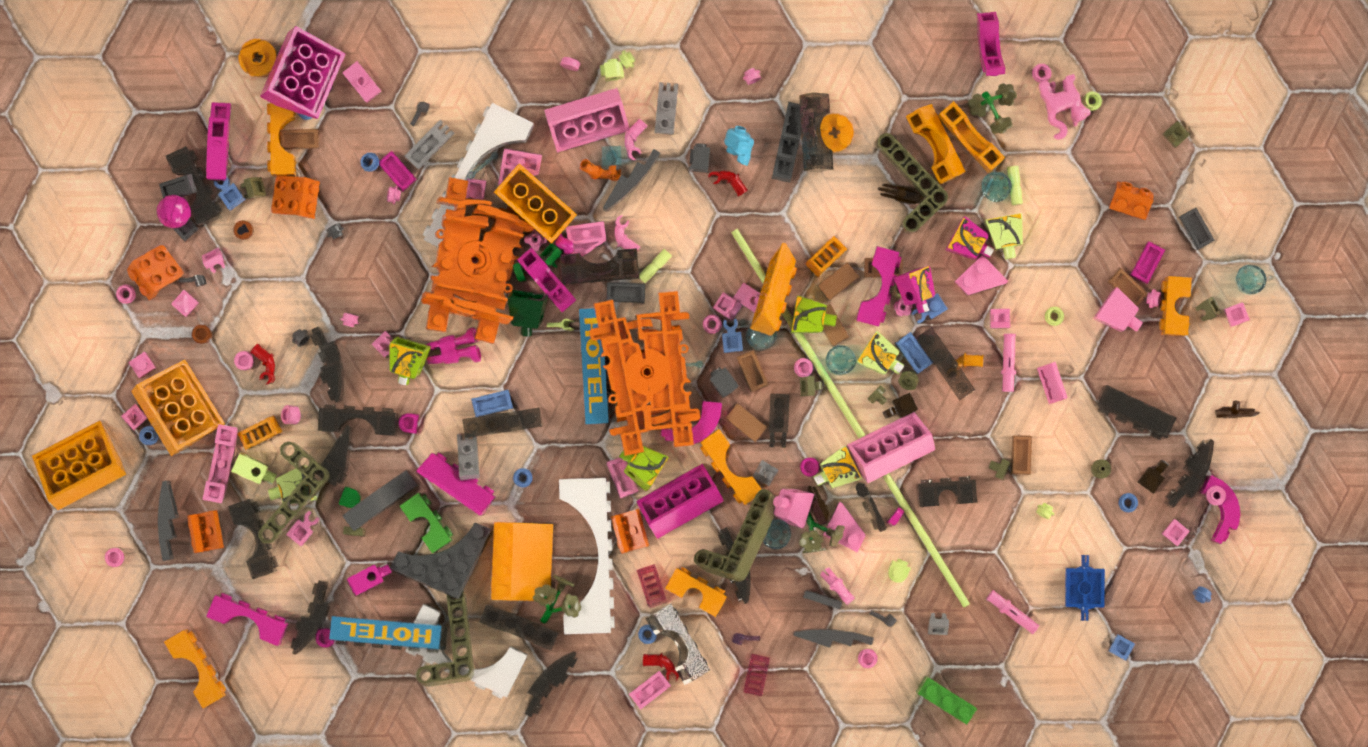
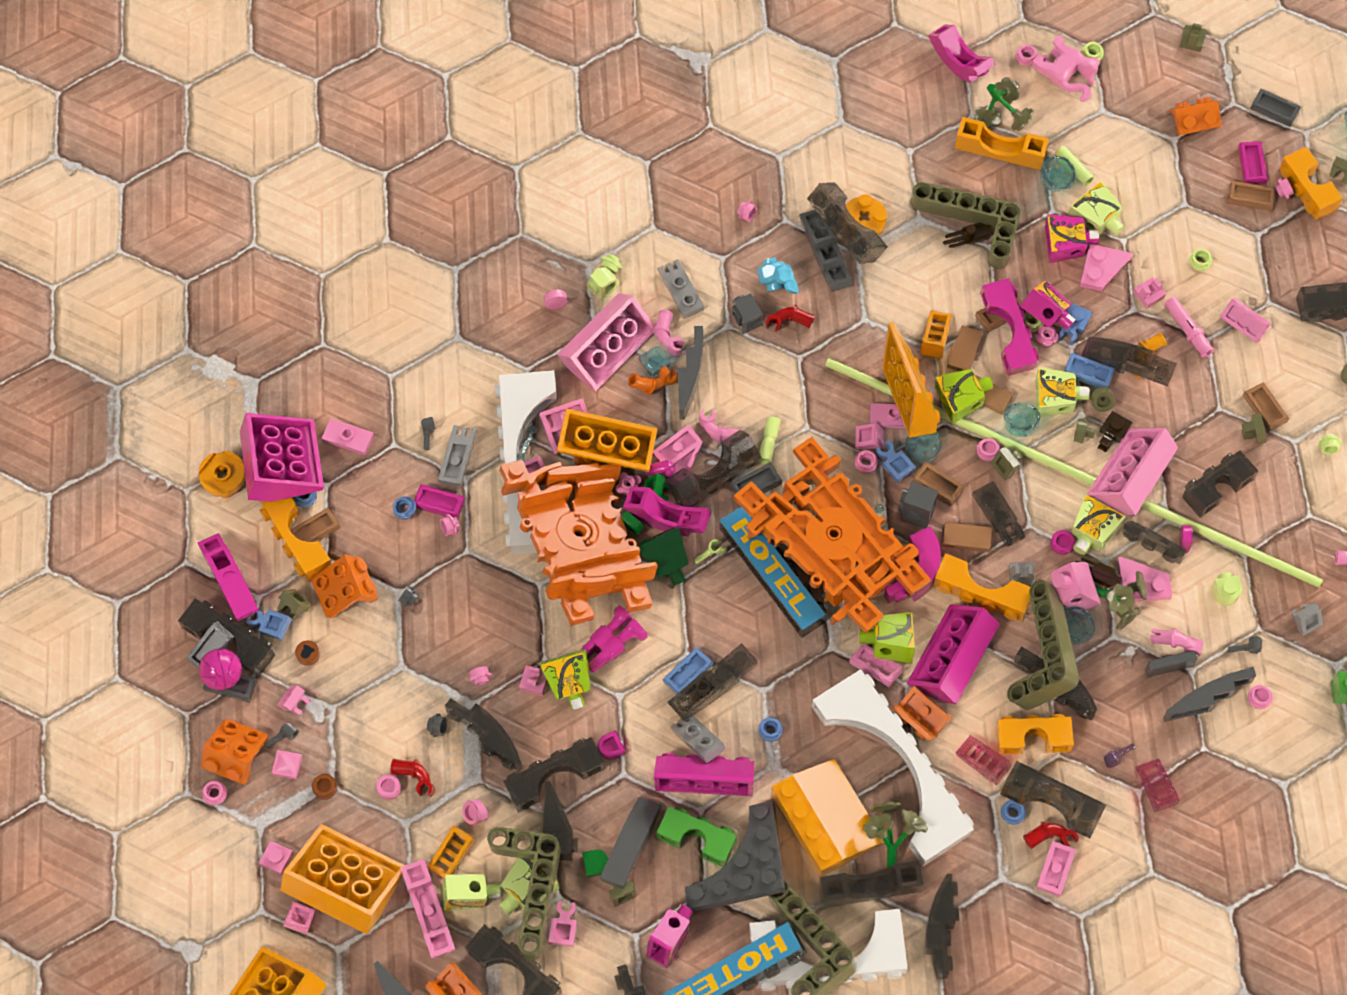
camera: 30 degrees left, 20 degrees down
medium blue plate [139,426,159,445] -> none
light orange arch [905,104,966,184] -> none
bright pink torso [1093,287,1143,332] -> none

